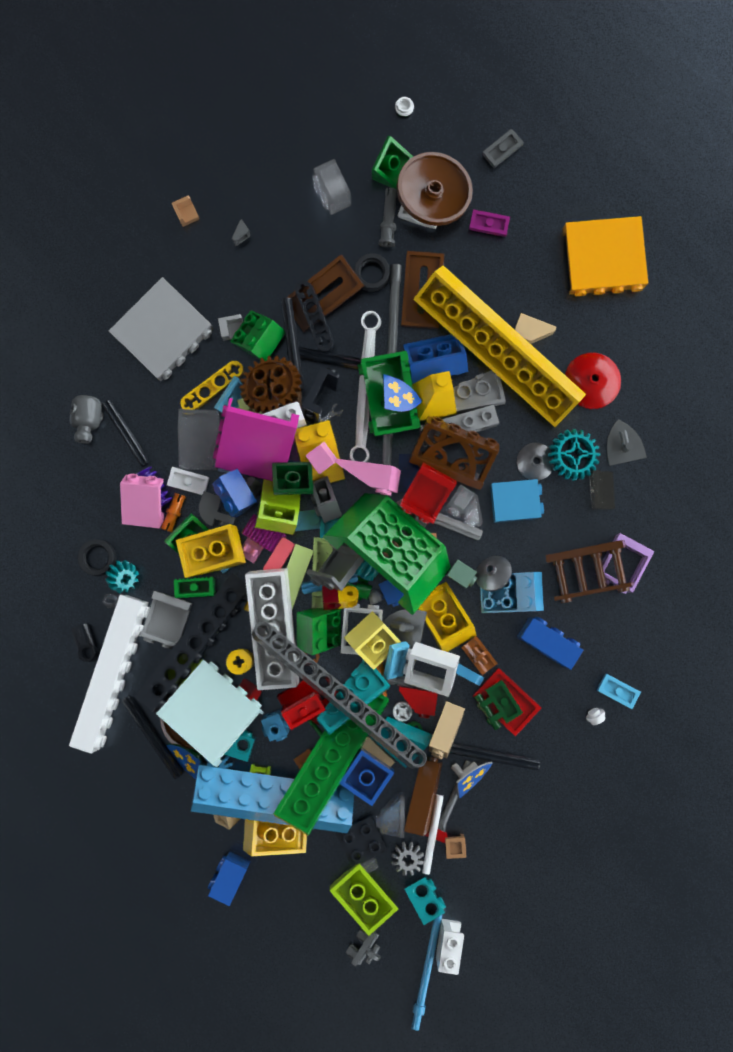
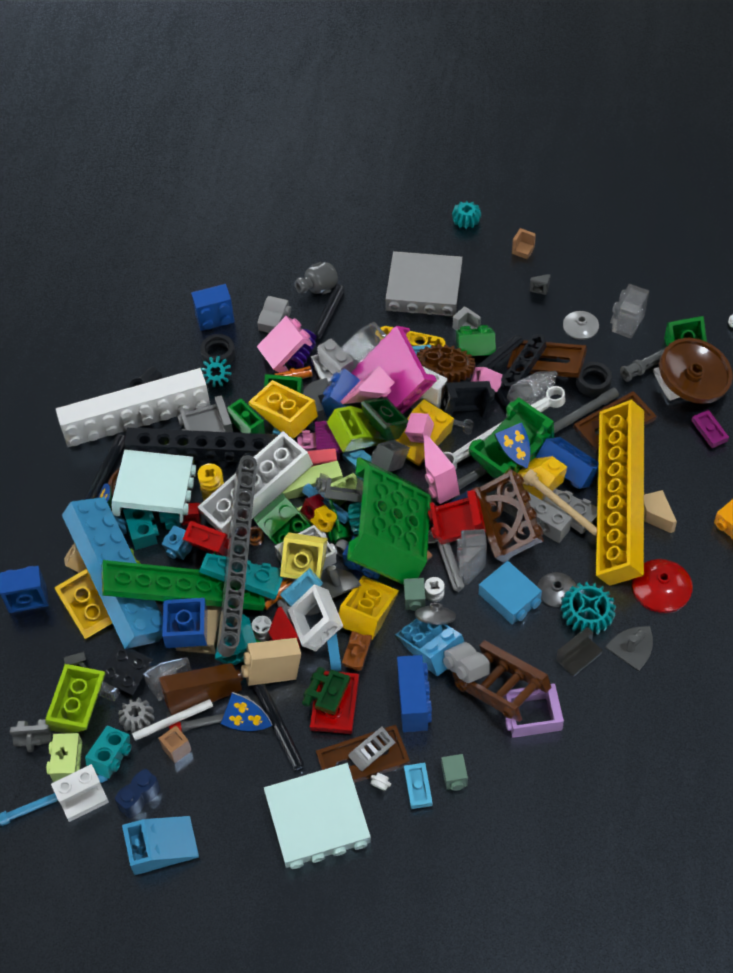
camera: 55 degrees right, 30 degrees down
none -> yellowish green brick [47,733,82,782]
none -> dark grey tile [64,651,87,668]
none -> dark blue brick [115,769,160,819]
none -> dark azure slope [122,816,199,875]
none -> blue brick [191,284,235,331]
none -> light grey brick [258,296,291,333]
none -> light aqua panel [264,763,371,869]
none -> reddish brown piece [316,725,410,783]
none -> light grey brick [317,339,354,375]
none -> bright pink slope [340,366,395,404]
none -> light grey slope [348,726,396,771]
none -> white wheel [425,577,444,602]
none -> sand green brick [441,754,468,791]
none -> light grey brick [443,642,490,683]
none -> teal gear [452,200,481,229]
none -> bright pink brick [471,367,502,392]
none -> clear slope [507,371,558,405]
none -> tan piece [523,469,597,536]
none -> light grey dish [563,311,599,340]

